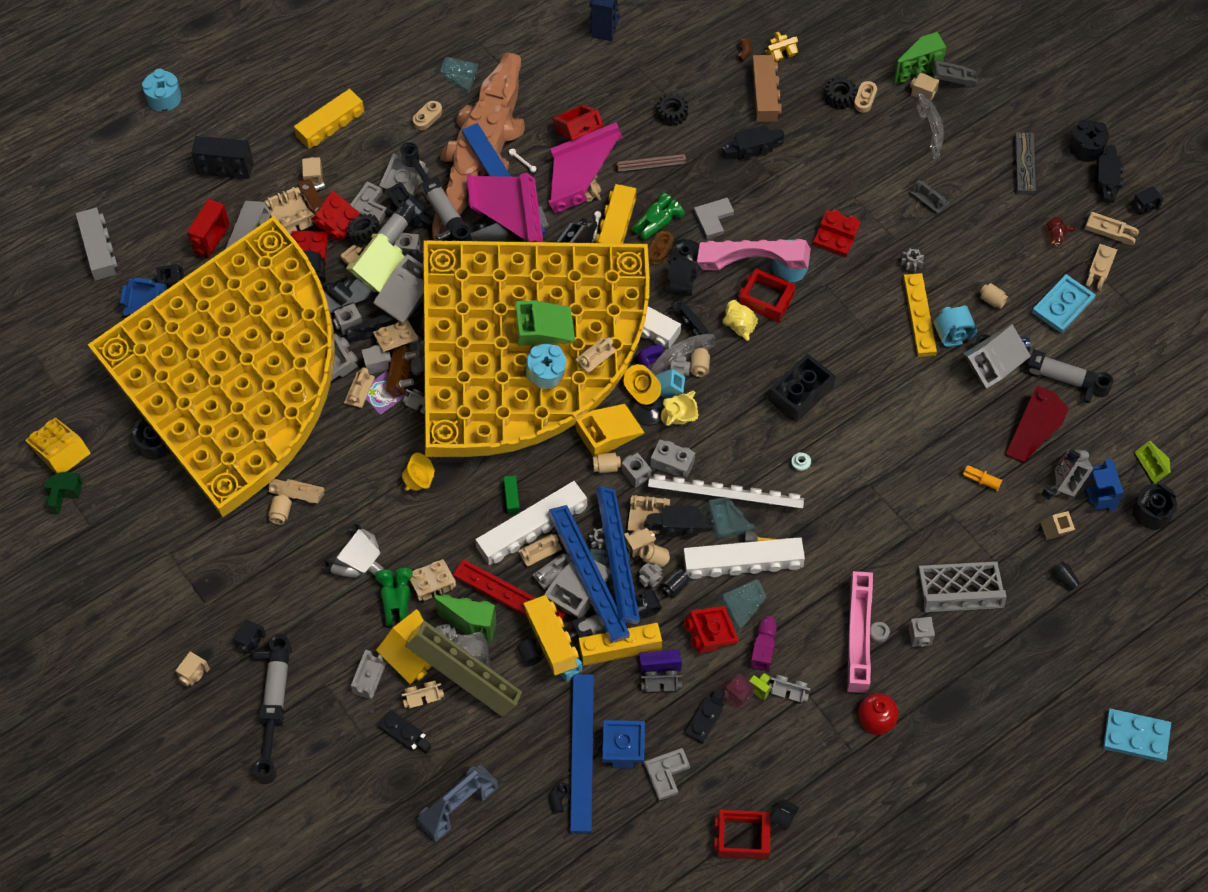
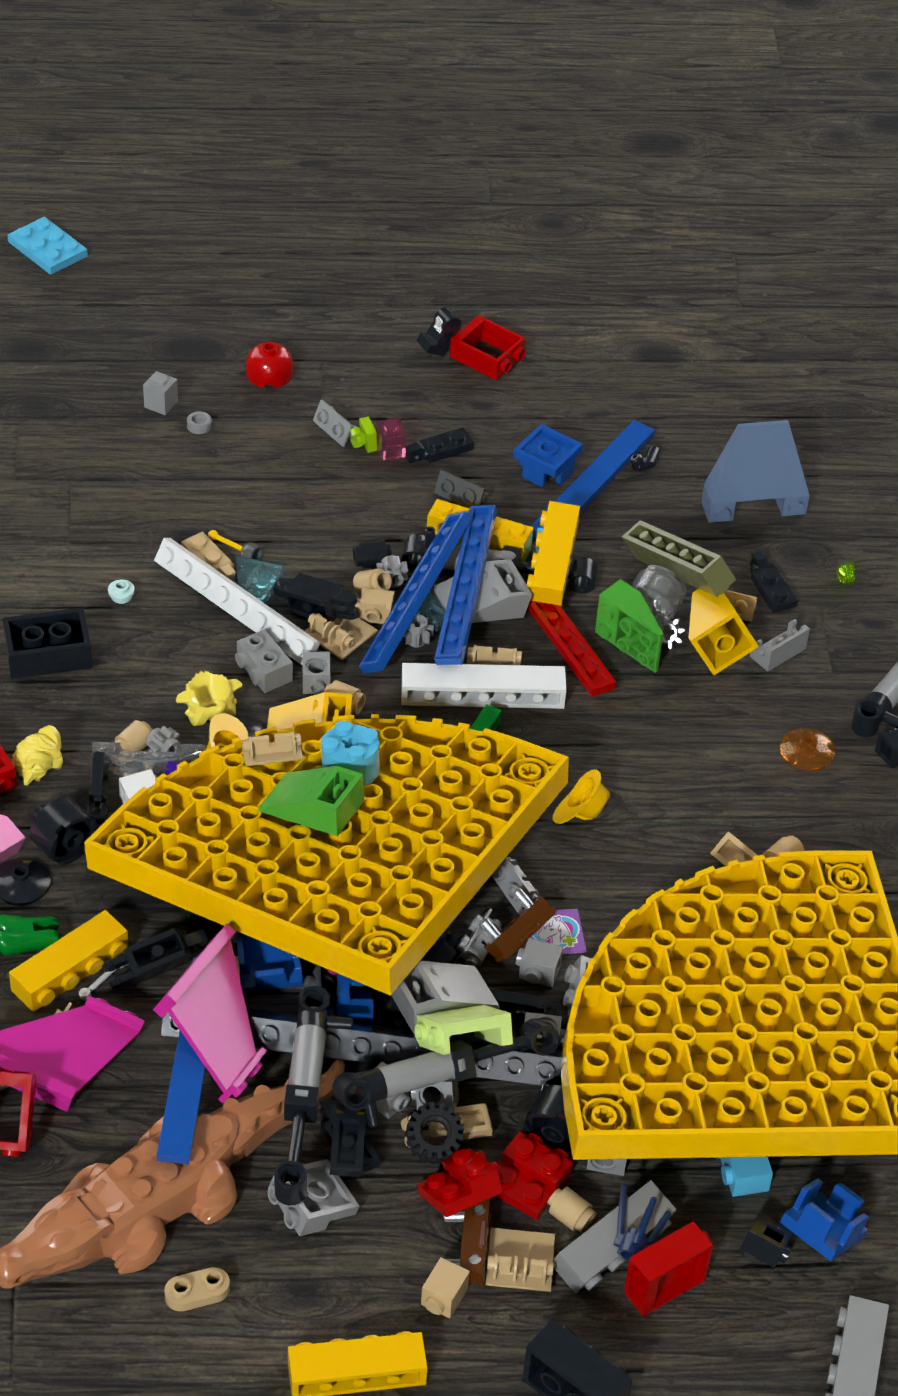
camera: 150 degrees left, 15 degrees down
tan hinge [279,209,315,235] -> none
torso [321,523,384,578] -> none
tan hinge [344,368,375,408] -> none
light grey tile [350,182,386,224] -> none
tan hinge [373,320,418,352] -> none
green piece [375,568,413,626] -> none
tan hinge [410,559,456,601] -> none
clear light blue wing [440,57,479,94] -> none
white hinge [509,149,536,173] -> none
light grey hinge [532,553,570,590] -> none
dark purple panel [639,649,682,675] -> none
light grey tile [644,748,690,801] -> none
clear orange plate [648,231,674,264] -> none
medium azure brick [656,369,685,399] -> none
white brick [683,538,805,579] -> none
red plate [684,606,739,654] -> none
clear light blue wing [722,579,767,631] -> none
magenta piece [750,616,777,671] -> none
bright pink arch [847,571,873,694] -> none
light grey fence [918,562,1007,612] -> none
none -> tan hinge [181,532,236,583]
none -> dark blue plant [613,1184,671,1261]
none -> clear orange dish [780,728,835,770]
none -> clear neon green hinge [836,562,854,583]

